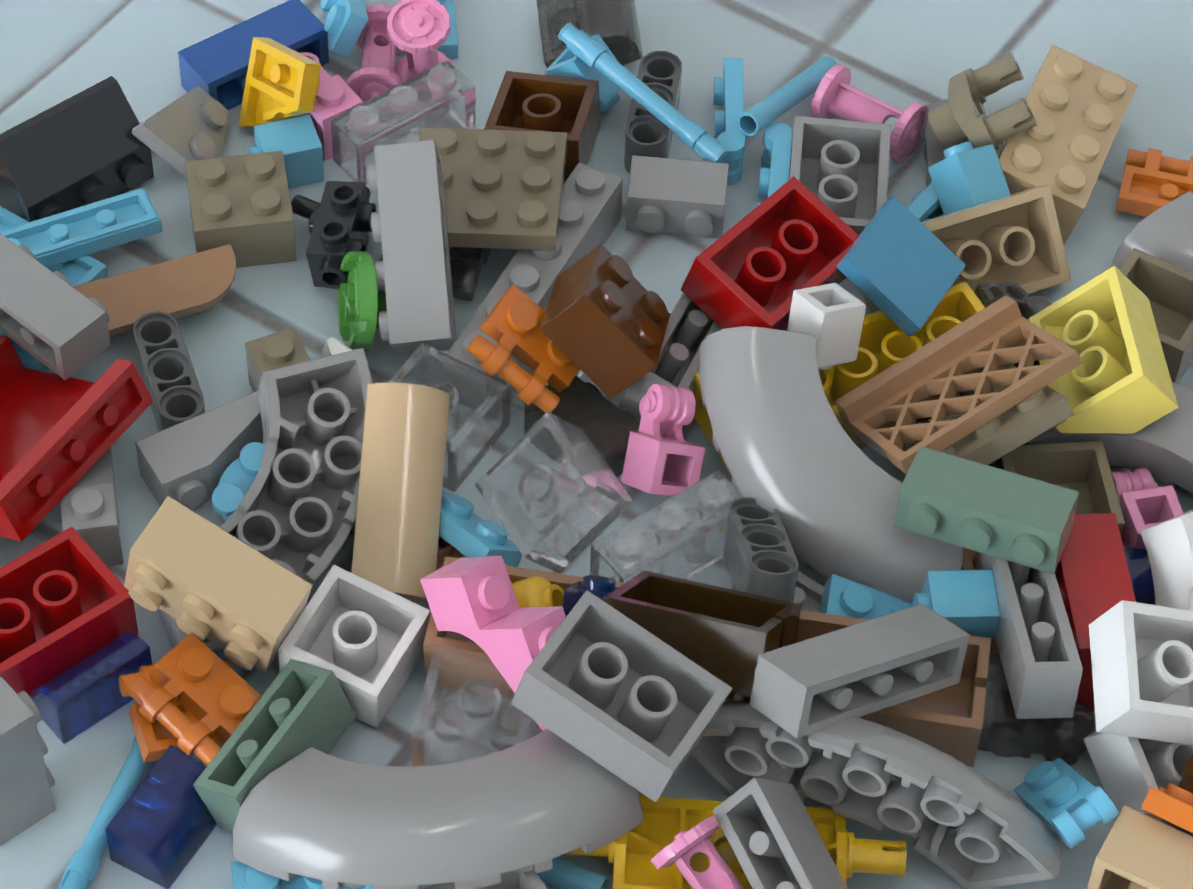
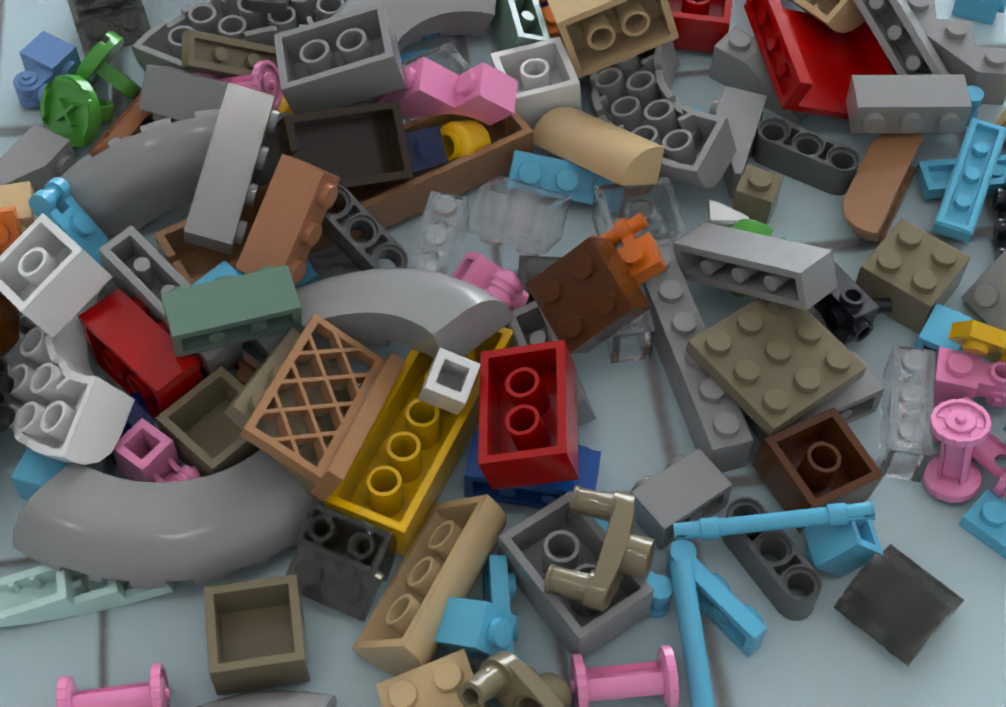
camera: 140 degrees right, 5 degrees up
dark azure tile [836,196,966,337] -> none
light yellow slope [1029,266,1179,434] -> none
none -> nougat brick [235,154,340,286]
none -> dark tan connector [544,485,656,611]

